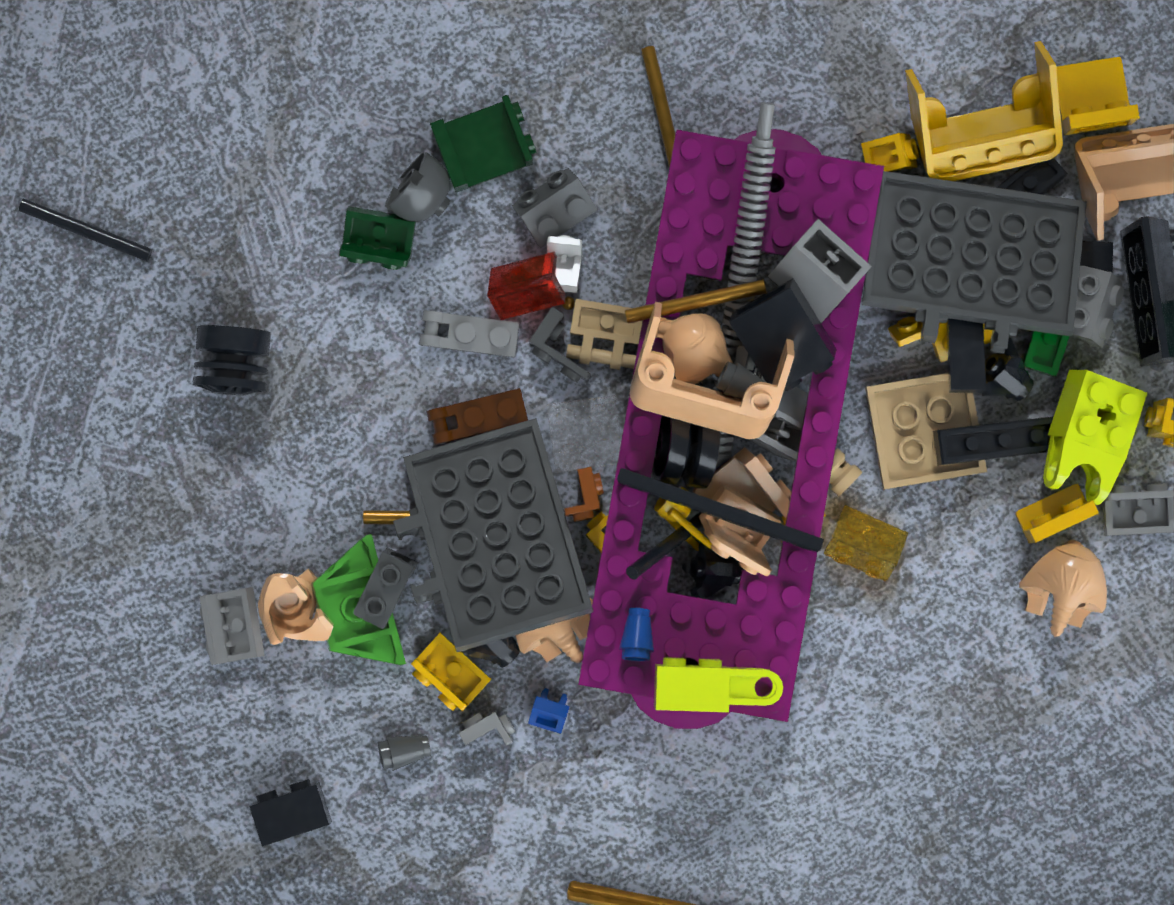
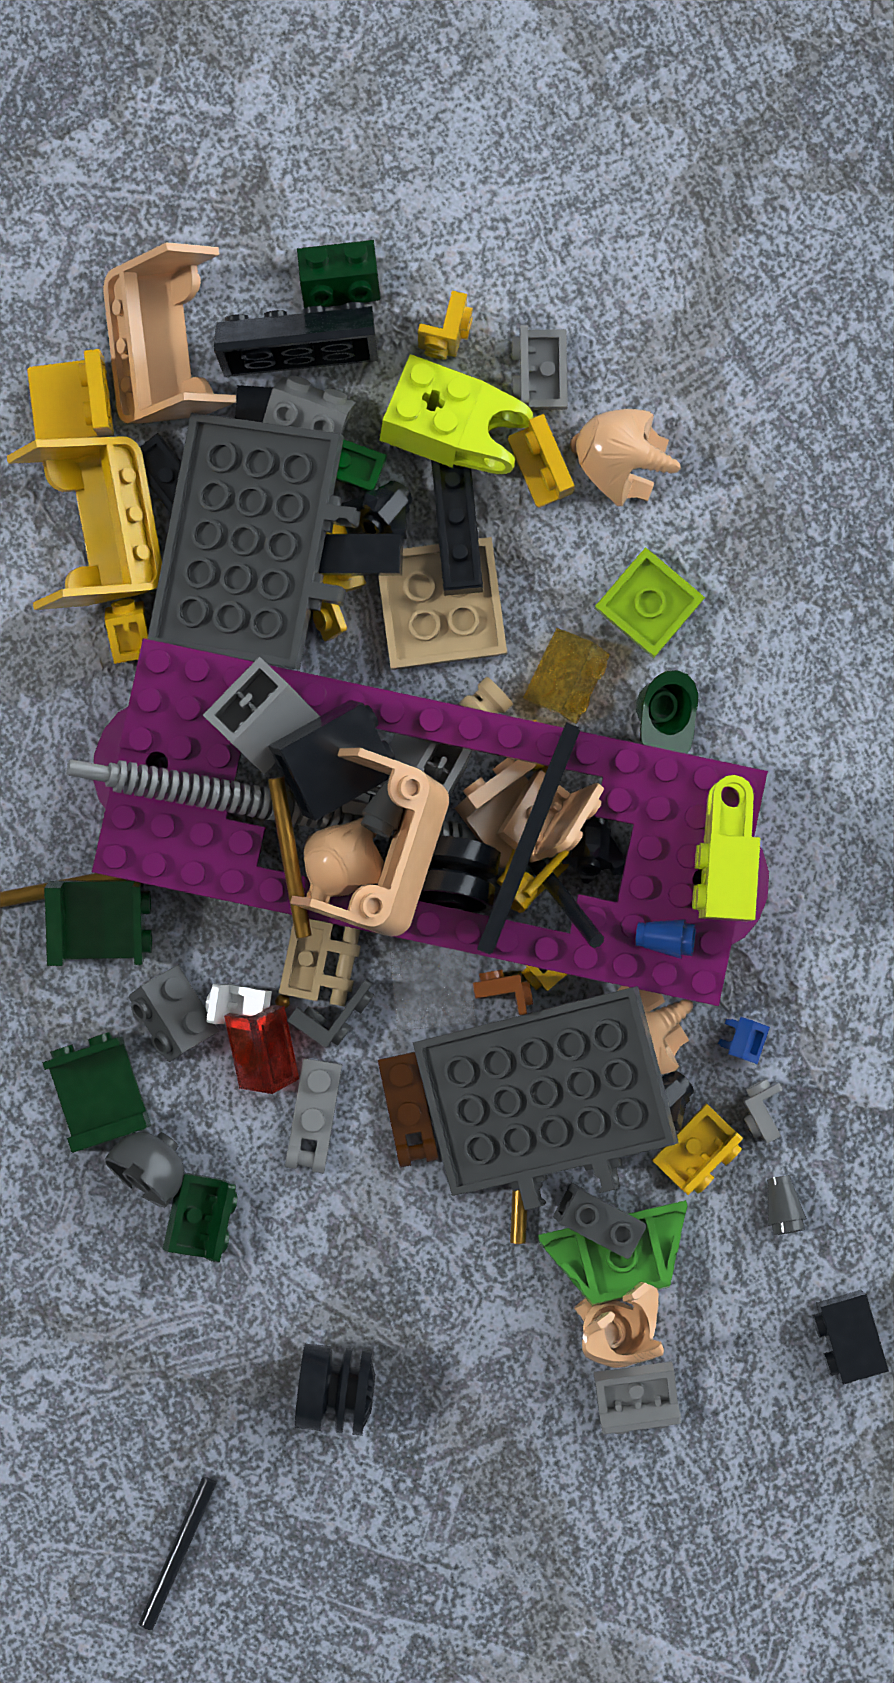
camera: 80 degrees left, 0 degrees up
none -> dark green panel [44,880,152,966]
none -> lime plate [594,547,705,659]
none -> dark green piece [636,670,698,754]

